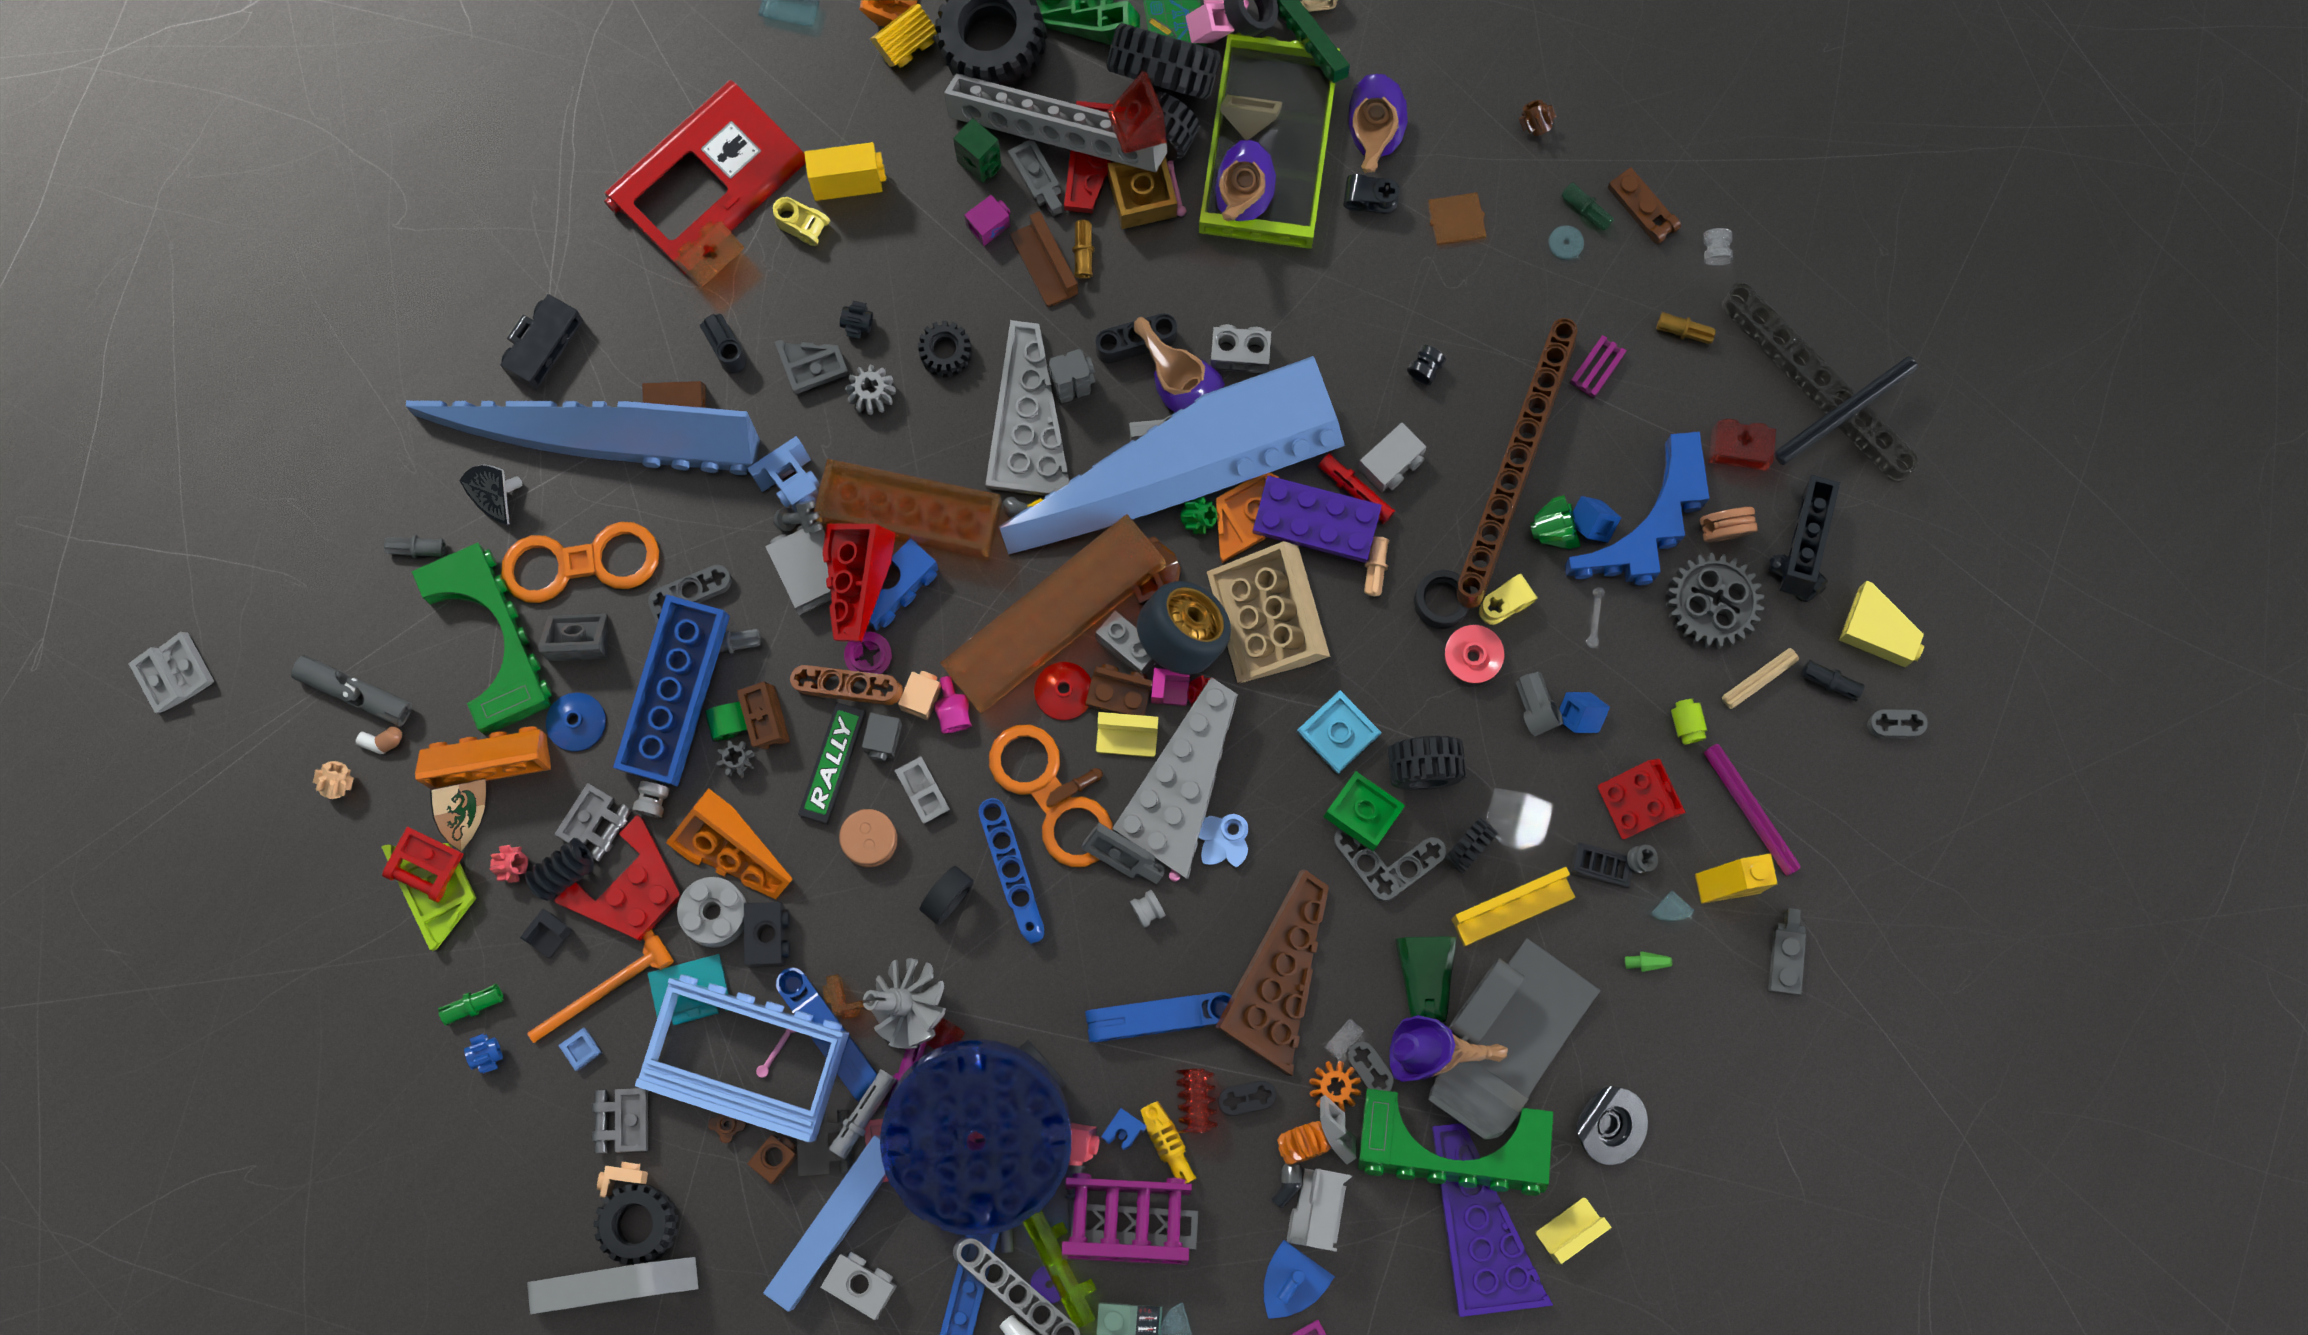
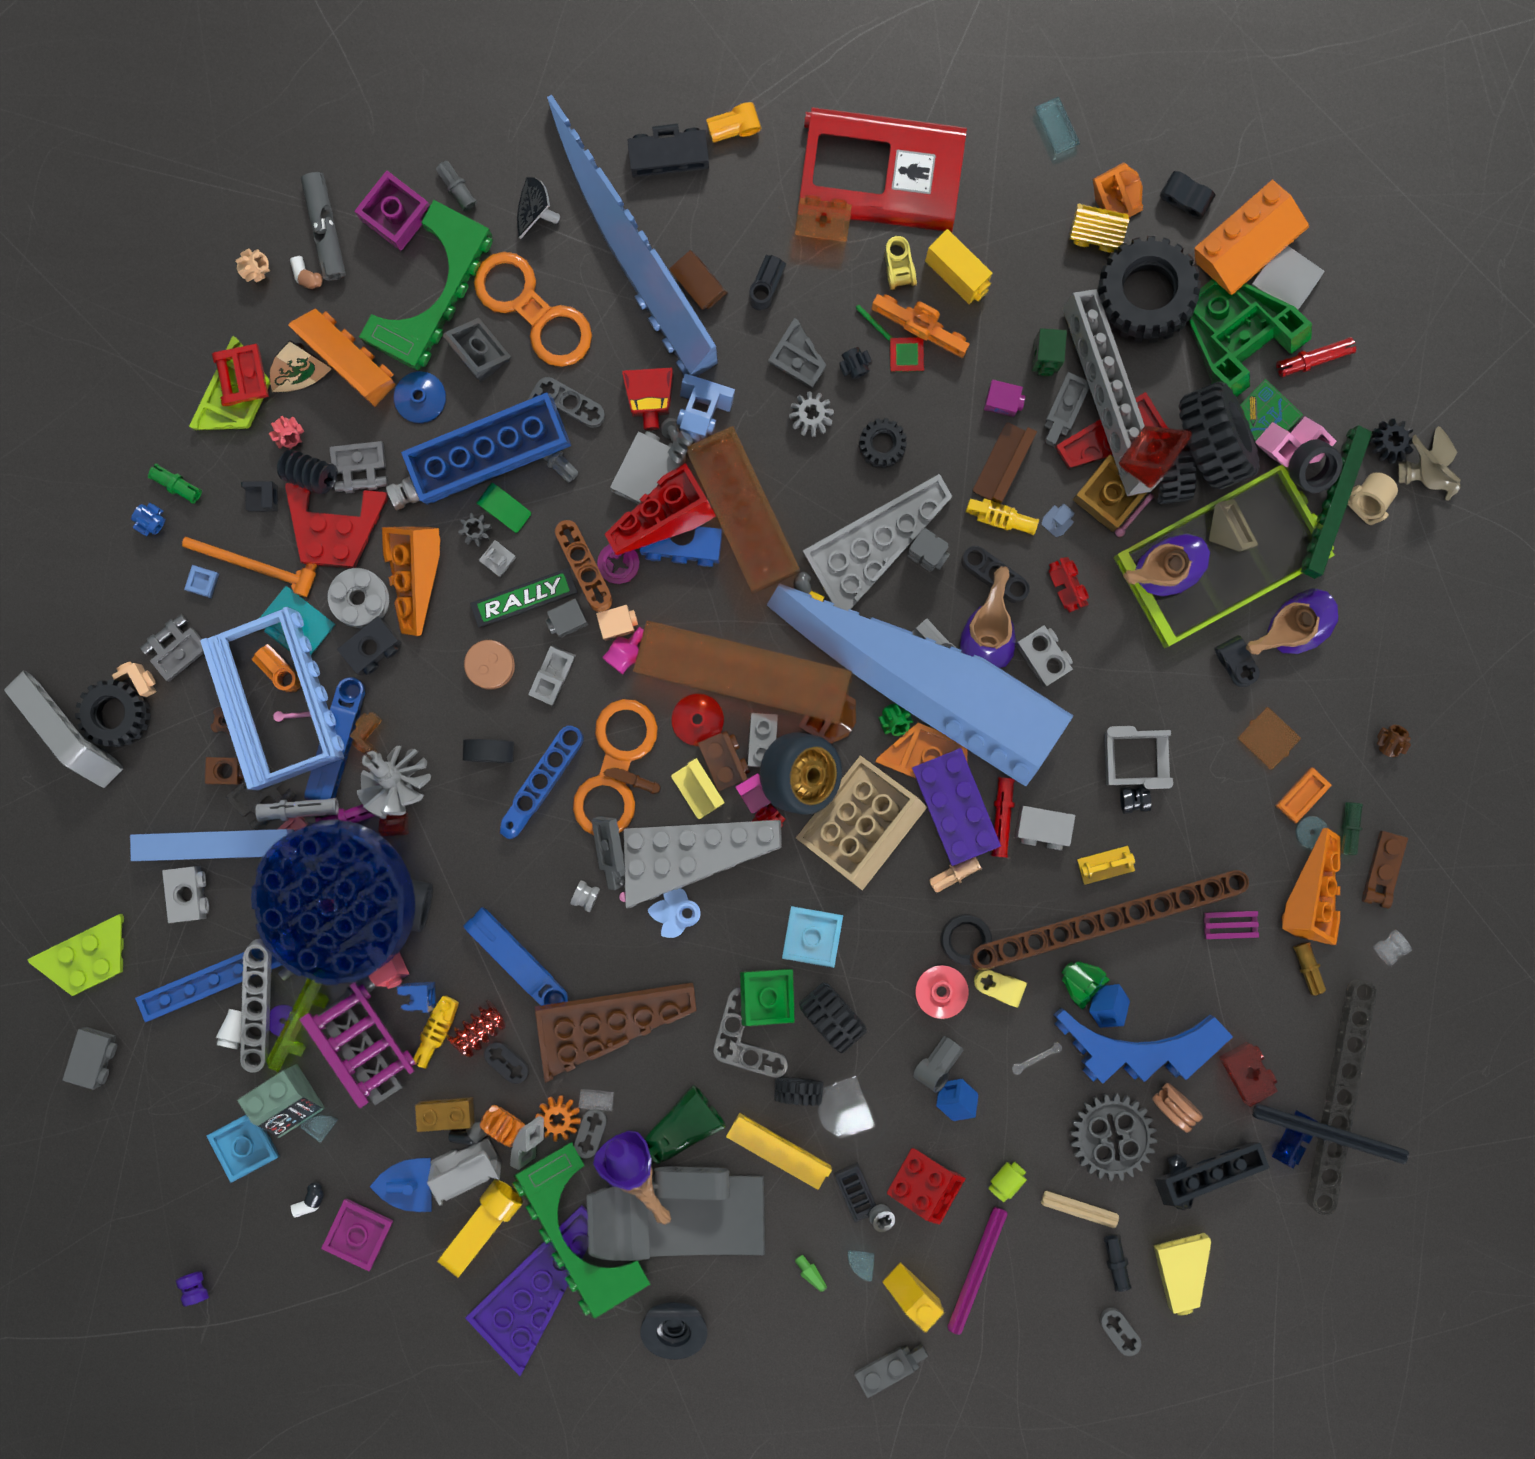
camera: 55 degrees right, 10 degrees up
light grey slope [128,632,214,714] -> none
reddish brown hinge [737,681,790,749] -> none
pearl gold axle [1072,220,1095,279] -> none
light yellow panel [1535,1198,1612,1264] -> none
none -> orange piece [252,644,301,693]
none -> magenta brick [354,170,430,251]
none -> pearl gold brick [415,1097,475,1132]
none -> yellow beam [437,1179,523,1278]
none -> light grey tile [479,540,516,577]
none -> red torso [622,368,674,430]
none -> light orange piece [706,102,761,142]
none -> piece [856,305,924,372]
none -> orange plate [872,294,970,359]
none -> yellow hinge [966,499,1039,535]
none -> sand blue piece [1041,504,1075,537]
none -> red hinge [1048,557,1089,613]
none -> yellow hinge [1077,846,1135,885]
none -> light grey piece [1104,726,1173,789]
none -> clear blue hinge [1272,1110,1318,1169]
none -> orange tile [1275,767,1332,824]
none -> orange wedge [1282,828,1340,945]

